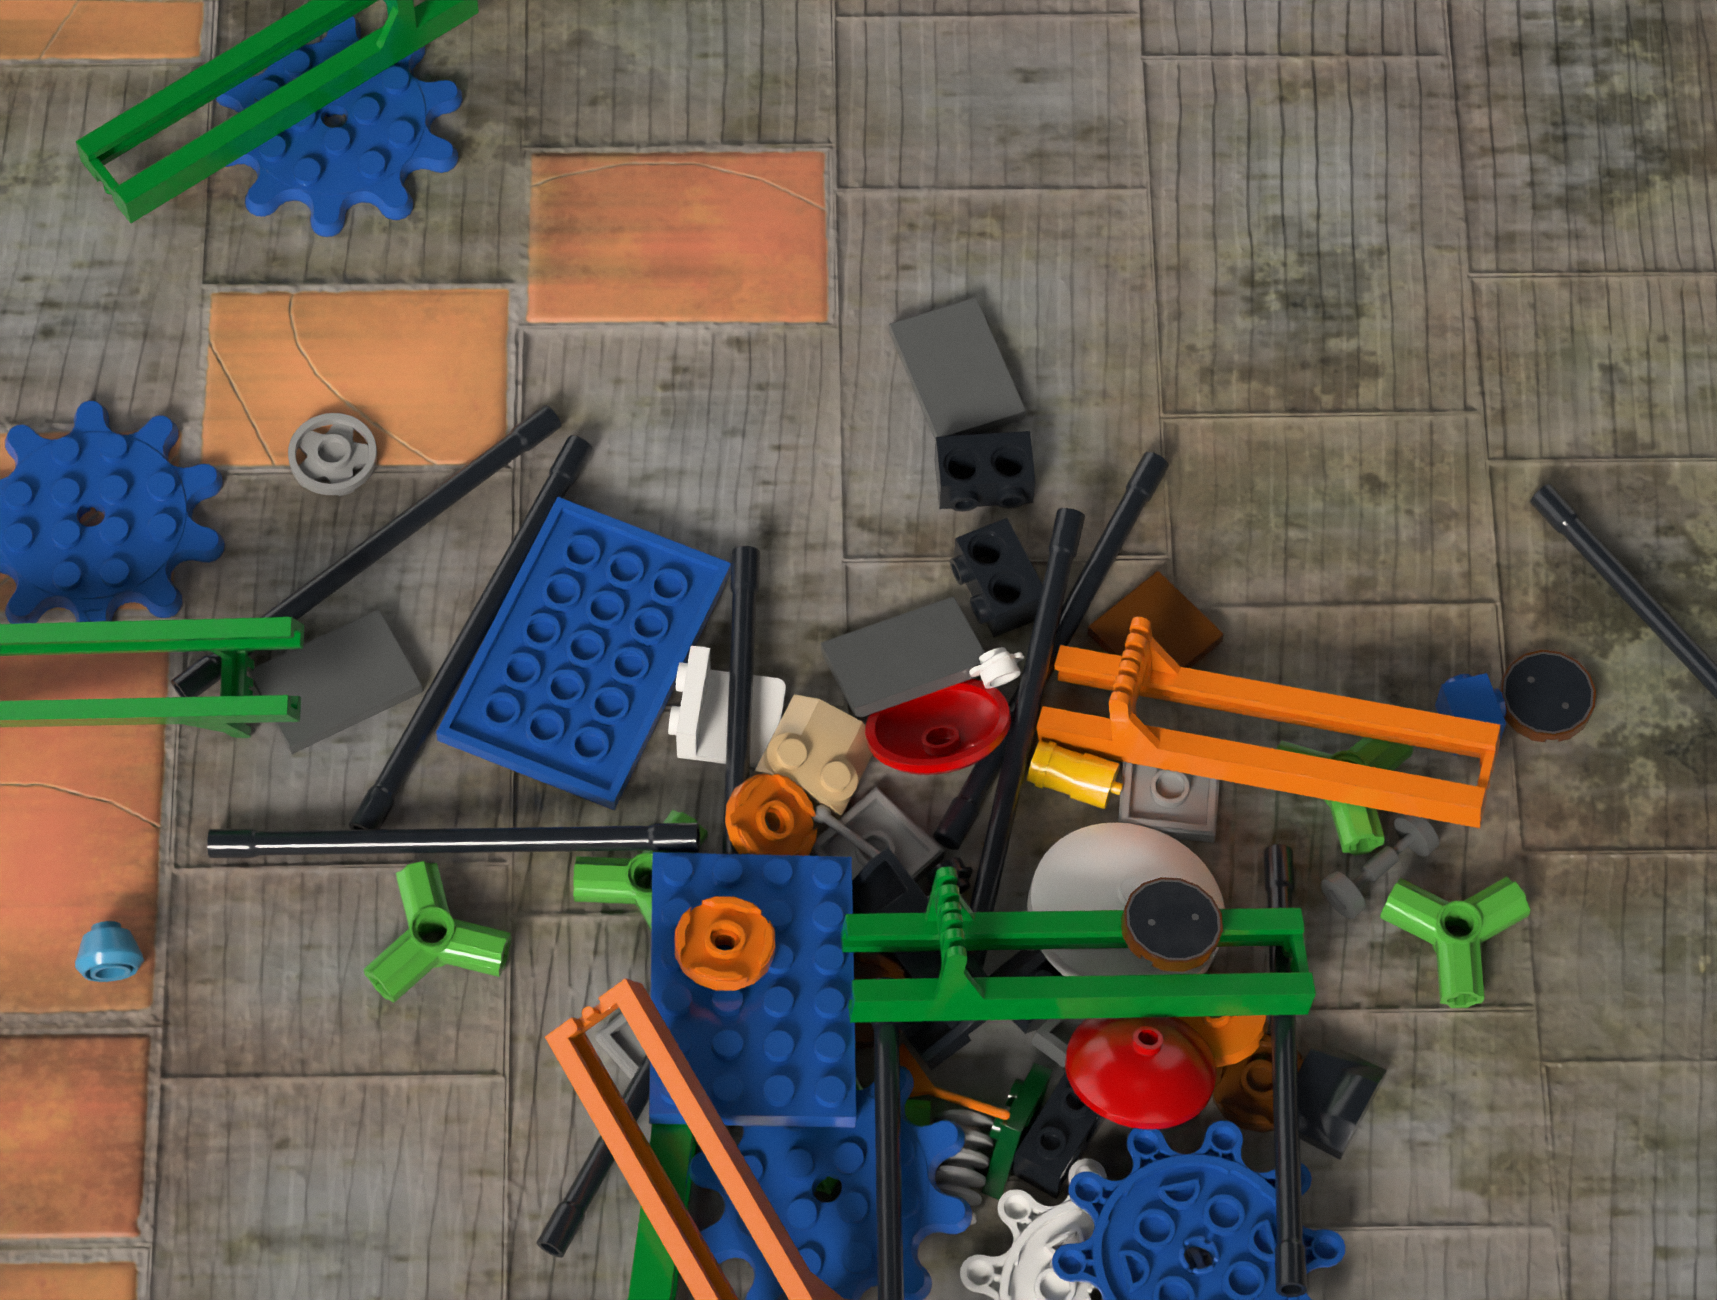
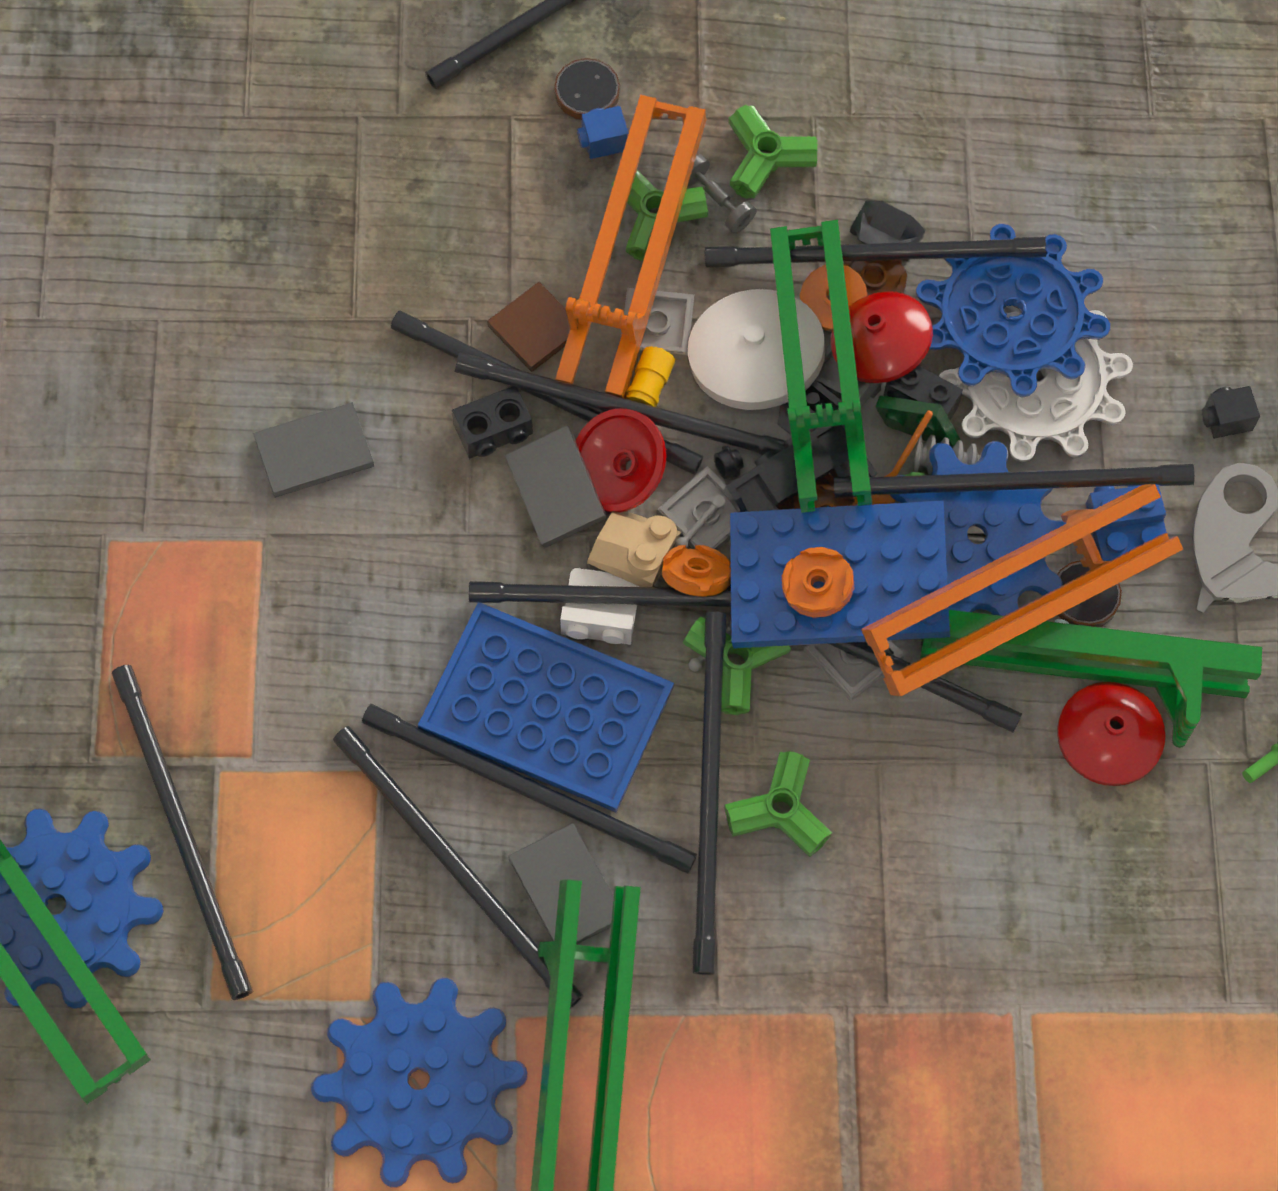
camera: 90 degrees left, 5 degrees up
dark azure cone [75,921,144,982] -> none
light grey wheel [288,413,377,497] -> none
black brick [934,431,1035,512] -> none
white plate [969,647,1024,688] -> none
black tile [1121,877,1223,972] -> none
none -> black piece [111,665,253,1000]

